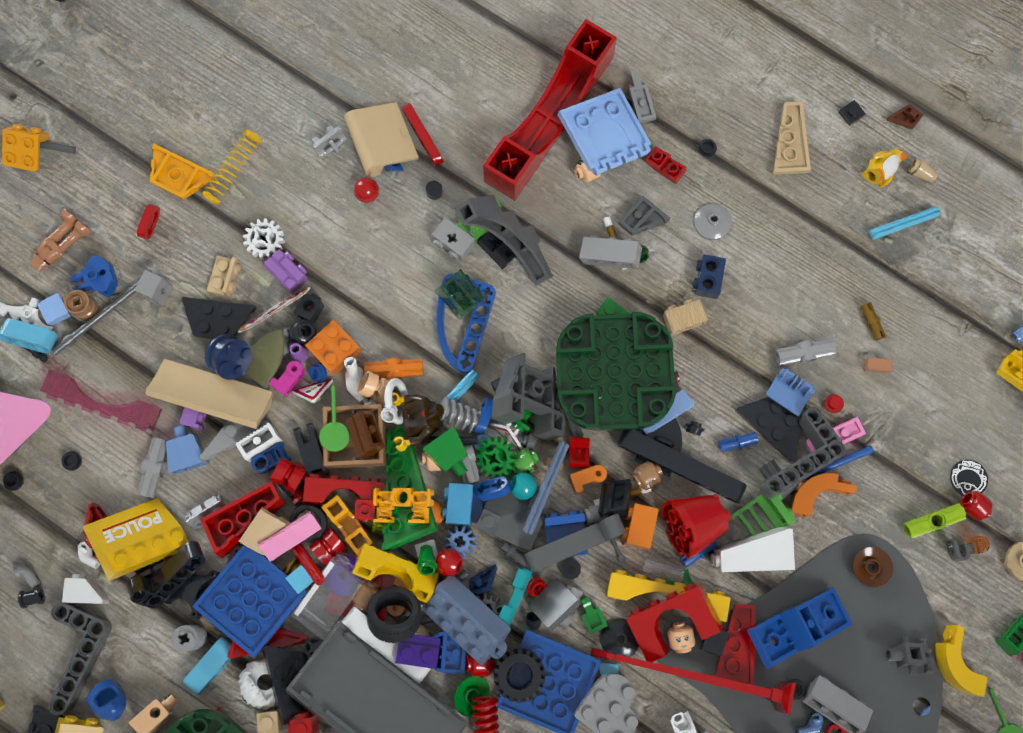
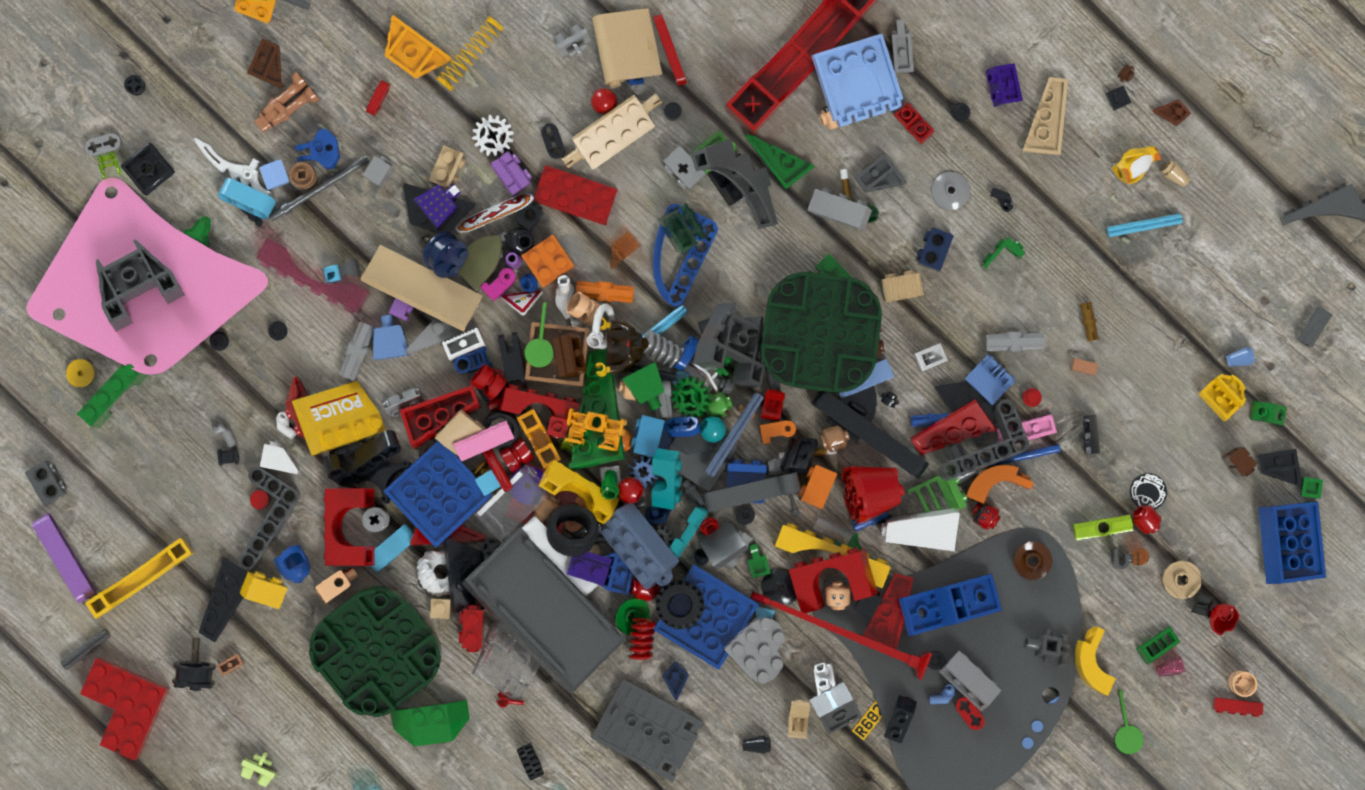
camera: 10 degrees right, 10 degrees up
none -> reddish brown wing [247,38,282,89]
none -> red tile [250,490,270,509]
none -> leg [323,259,361,284]
none -> red arch [324,488,375,566]
none -> dark purple torso [412,184,461,230]
none -> red plate [533,165,618,226]
none -> black beam [541,123,565,159]
none -> tan plate [561,93,662,170]
none -> clear orange slope [610,231,641,269]
none -> teal arch [652,448,683,510]
none -> green wing [745,134,815,190]
none -> red wing [911,399,997,455]
none -> white slope [913,343,948,372]
none -> red head [971,501,1001,530]
none -> green bracket [982,237,1025,270]
none -> dark purple bracket [986,63,1023,107]
none -> black arm [990,187,1013,212]
none -> black slope [1082,415,1100,455]
none -> reddish brown plate [1118,65,1135,83]

